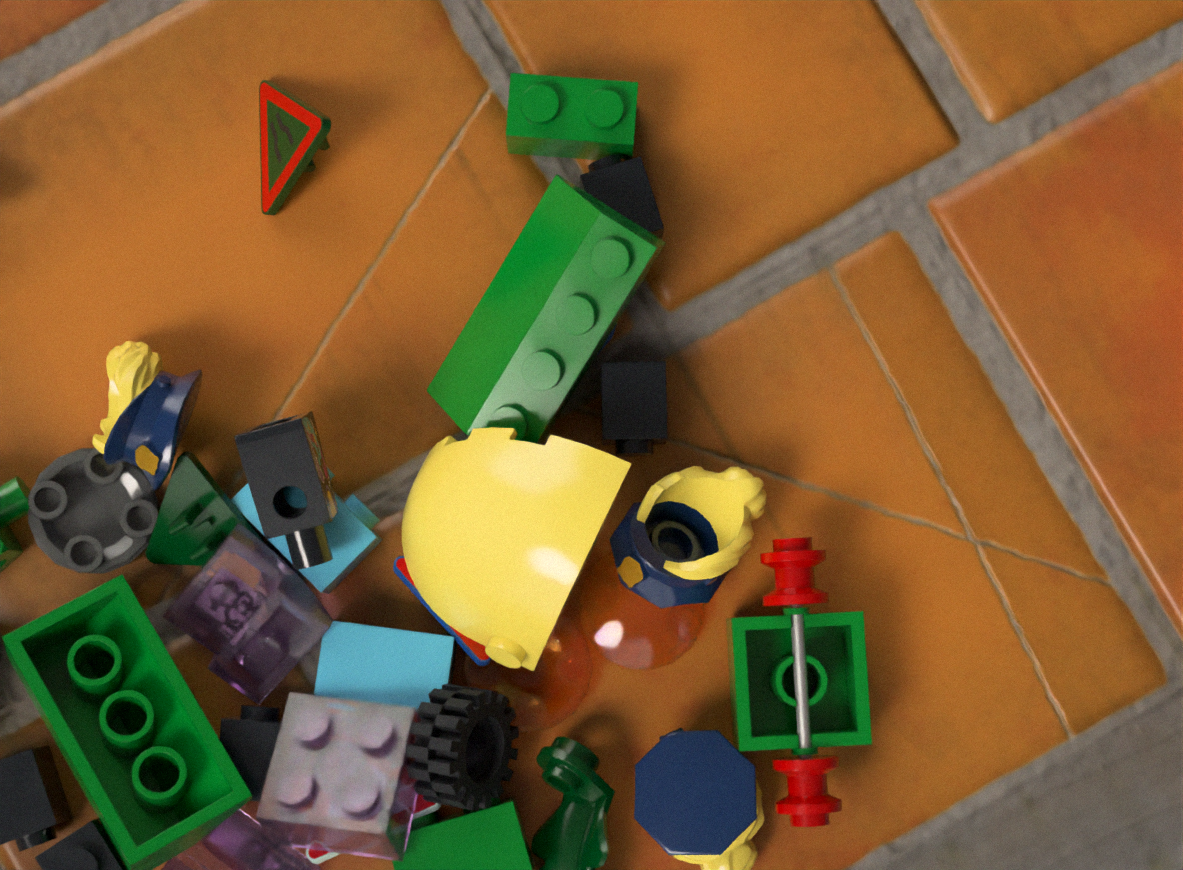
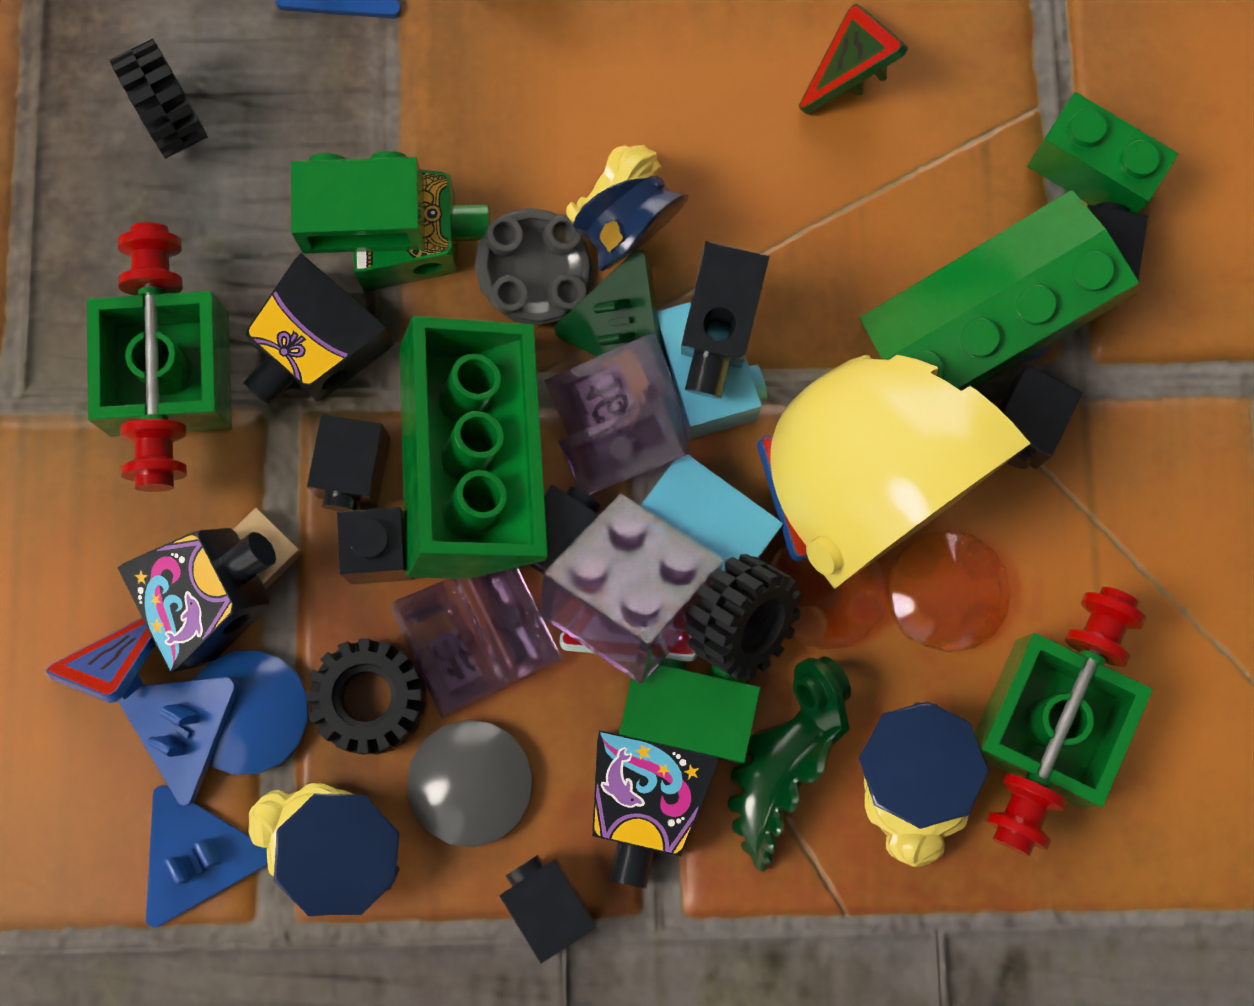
camera: 30 degrees right, 5 degrees down
piece [609,466,767,608] -> none

